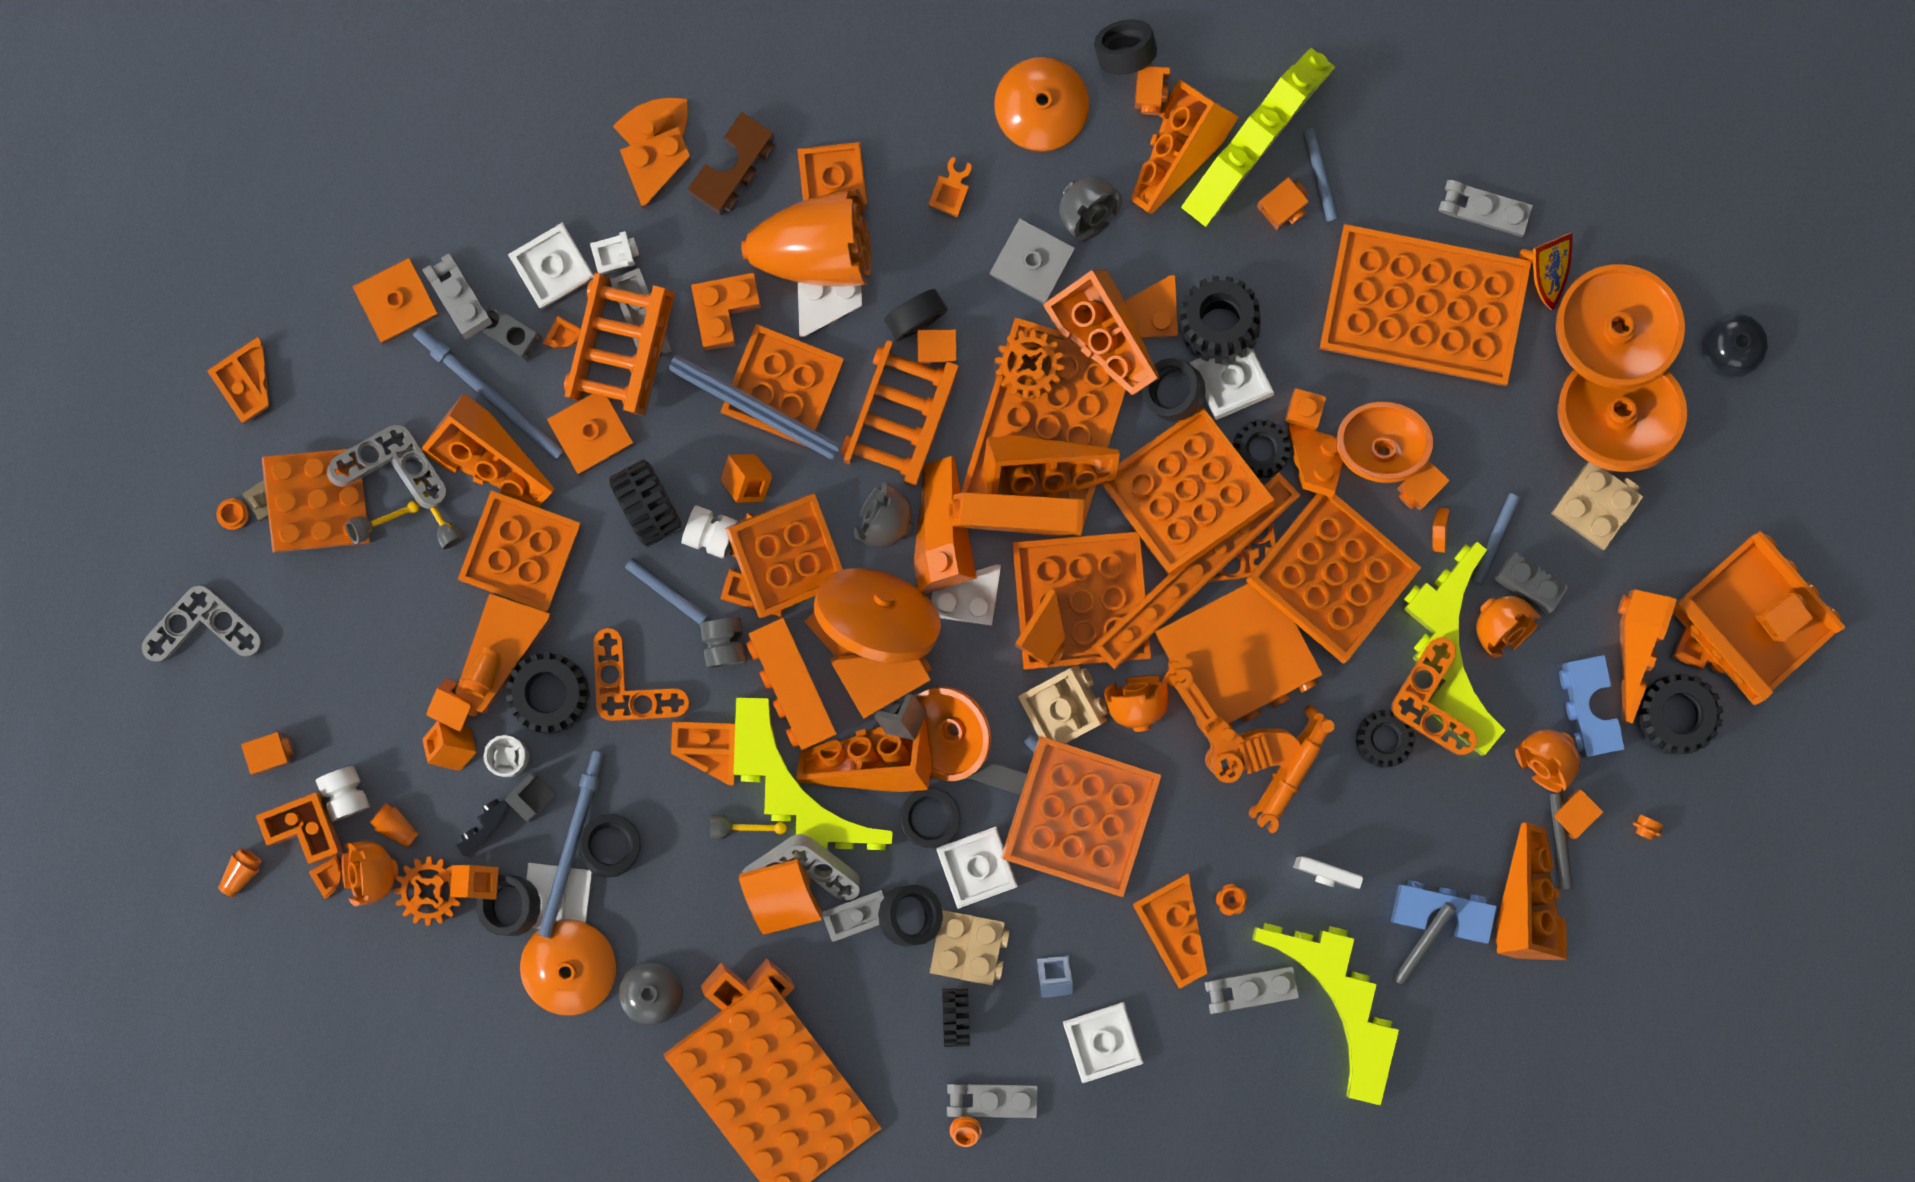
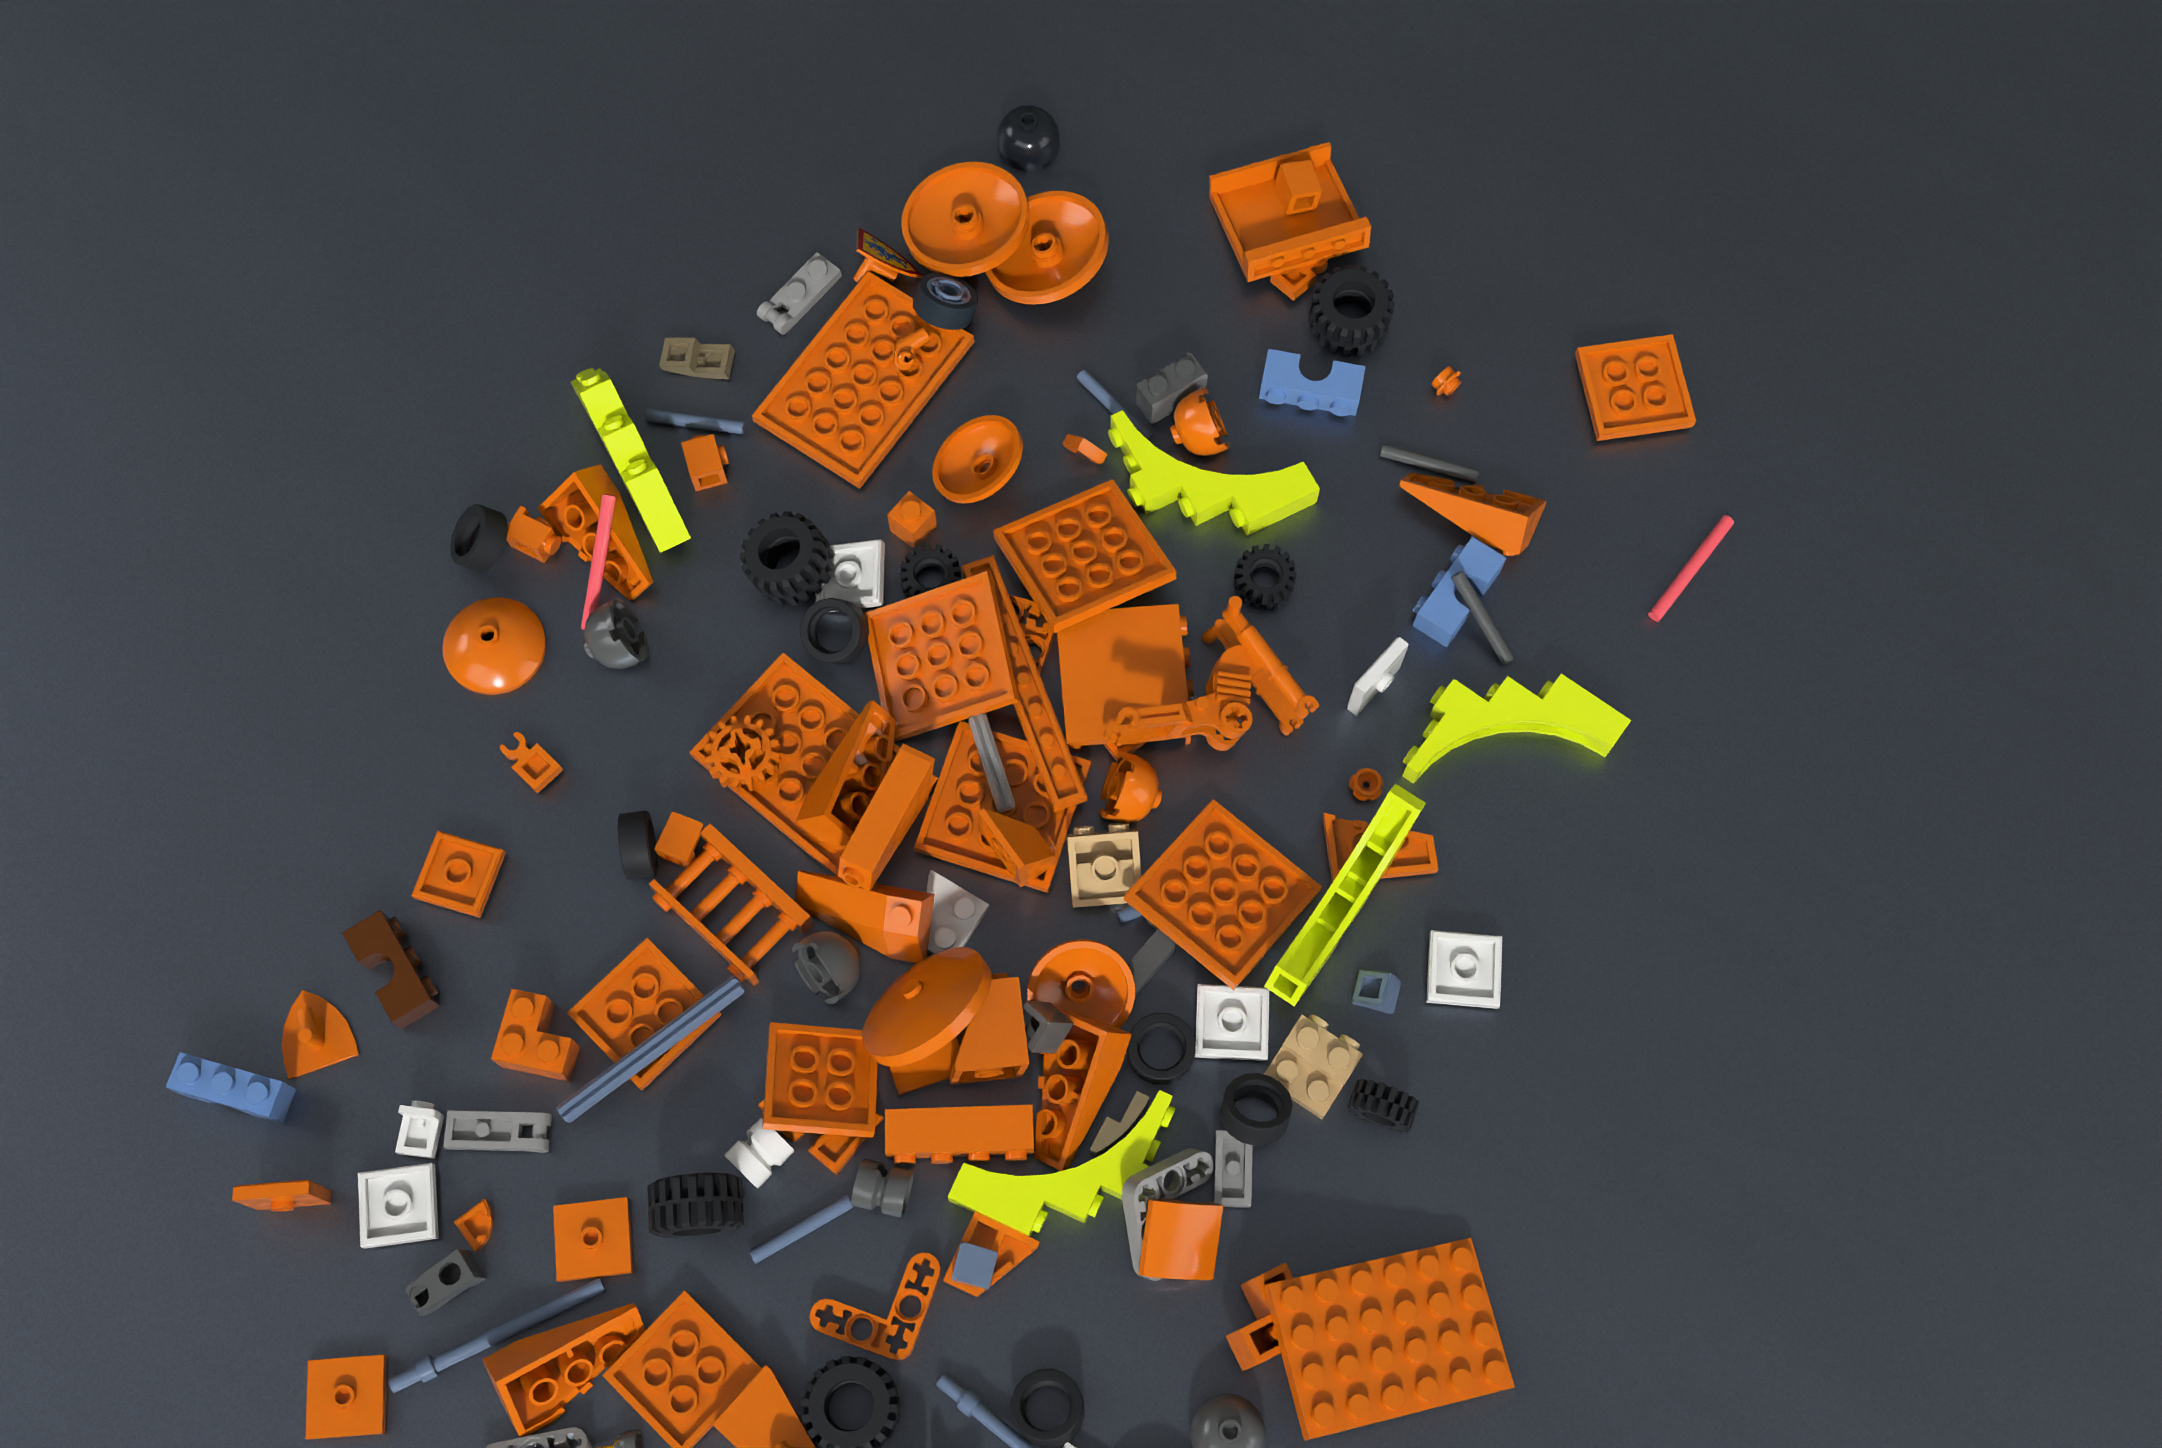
camera: 70 degrees left, 15 degrees down
light grey plate [422,253,492,340] -> none
orange fence [564,273,675,416] -> none
orange wing [620,127,691,208] -> none
hinge [710,814,787,840] -> none
orange panel [720,454,773,503] -> none
orange cylinder [741,189,872,287] -> none
white wing [798,282,862,338] -> none
light grey plate [947,1084,1037,1118] -> none
orange plate [950,1116,982,1147] -> none
light grey plate [989,218,1075,304] -> none
orange wedge [1043,269,1159,395] -> none
orange wing [1125,275,1178,339] -> none
light grey plate [1204,966,1299,1014] -> none
orange wing [1287,423,1343,498] -> none
orange beam [1392,637,1477,755] -> none
orange brick [1397,461,1450,511] -> none
orange cylinder [1515,729,1581,793] -> none
tan plate [1551,462,1643,550] -> none
orange panel [1554,789,1603,839] -> none
orange wedge [1618,589,1677,724] -> none
none -> medium blue arch [166,1052,296,1124]
none -> orange plate [232,1179,332,1212]
none -> coral bar [581,494,616,630]
none -> dark tan slope [659,338,735,379]
none -> orange arm [893,327,930,370]
none -> black wheel [913,273,978,330]
none -> sand blue slope [952,1241,998,1290]
none -> light grey axle [969,713,1015,812]
none -> dark tan slope [1090,1091,1150,1158]
none -> neon yellow arch [1264,783,1426,1007]
none -> orange plate [1575,334,1696,441]
none -> coral bar [1648,515,1734,622]

